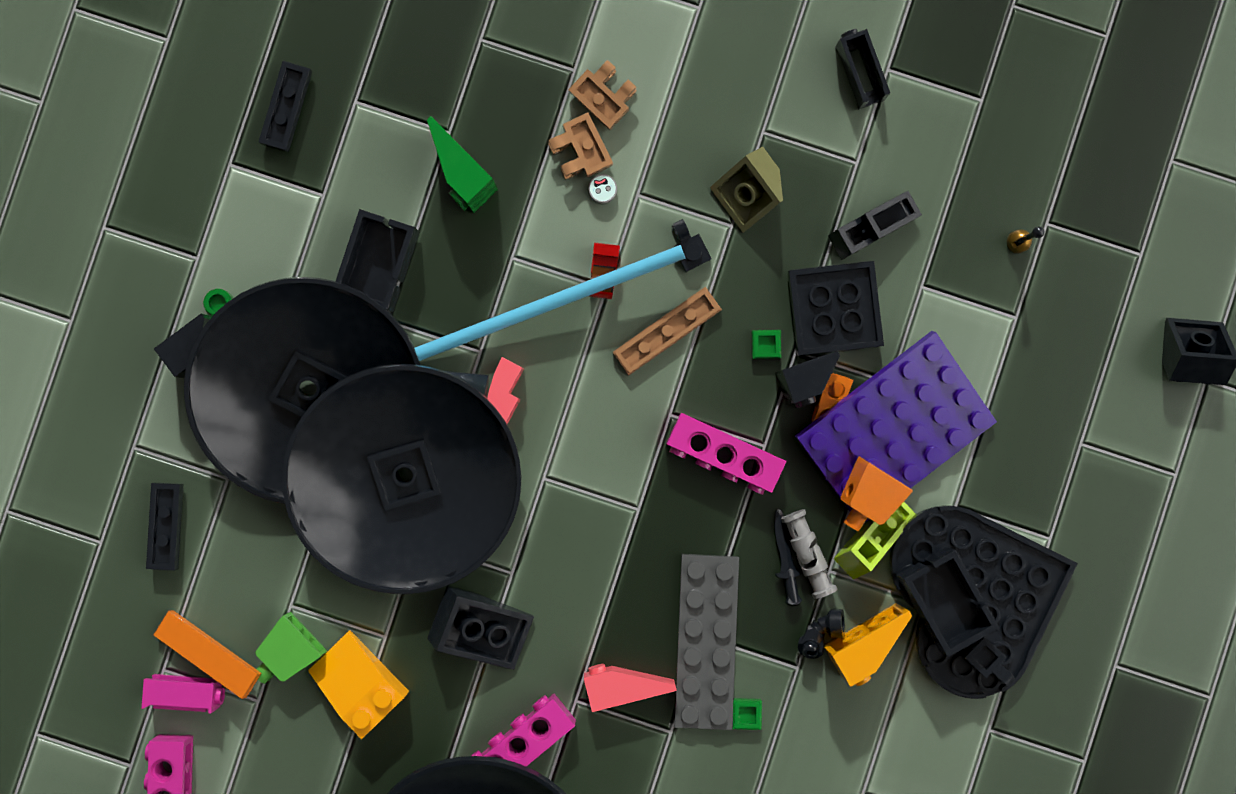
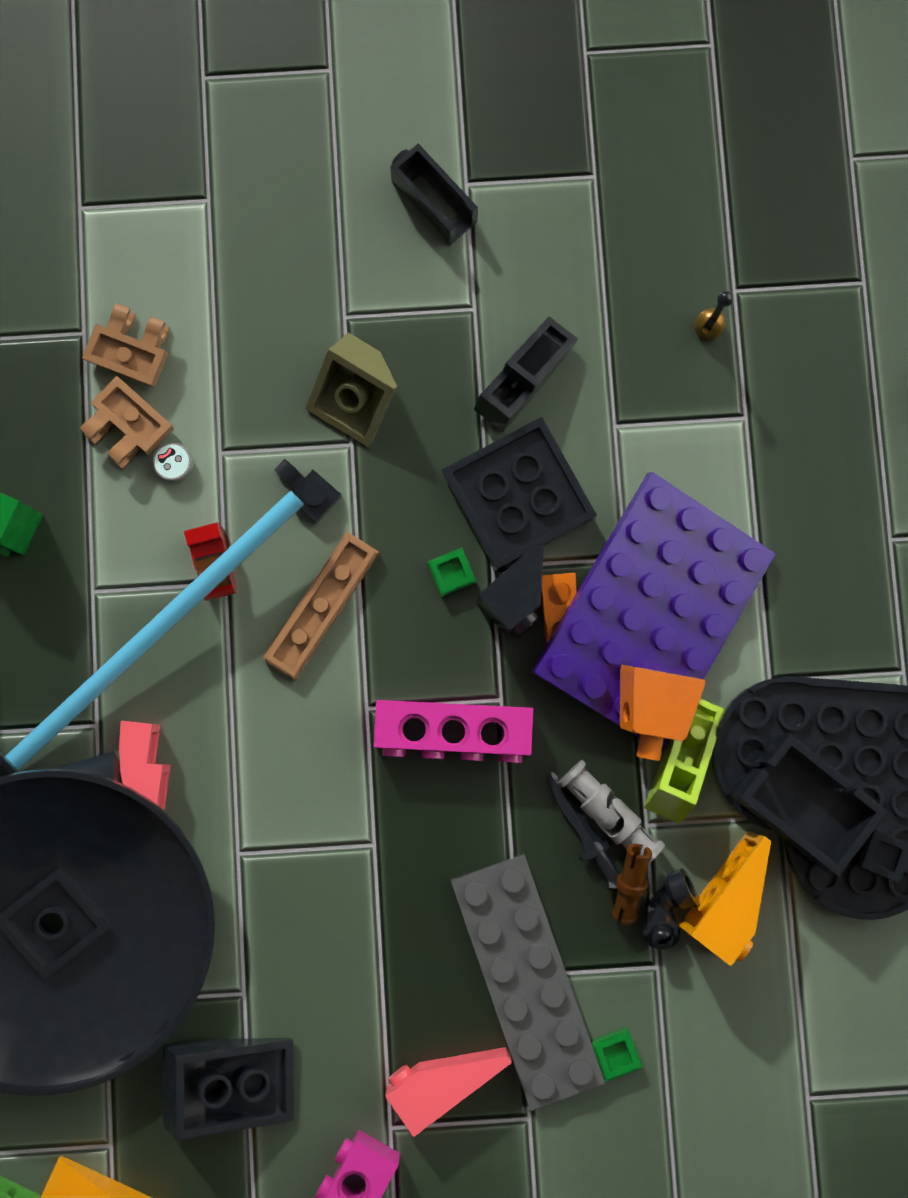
camera: 20 degrees left, 5 degrees down
none -> reddish brown pin [612,844,652,925]

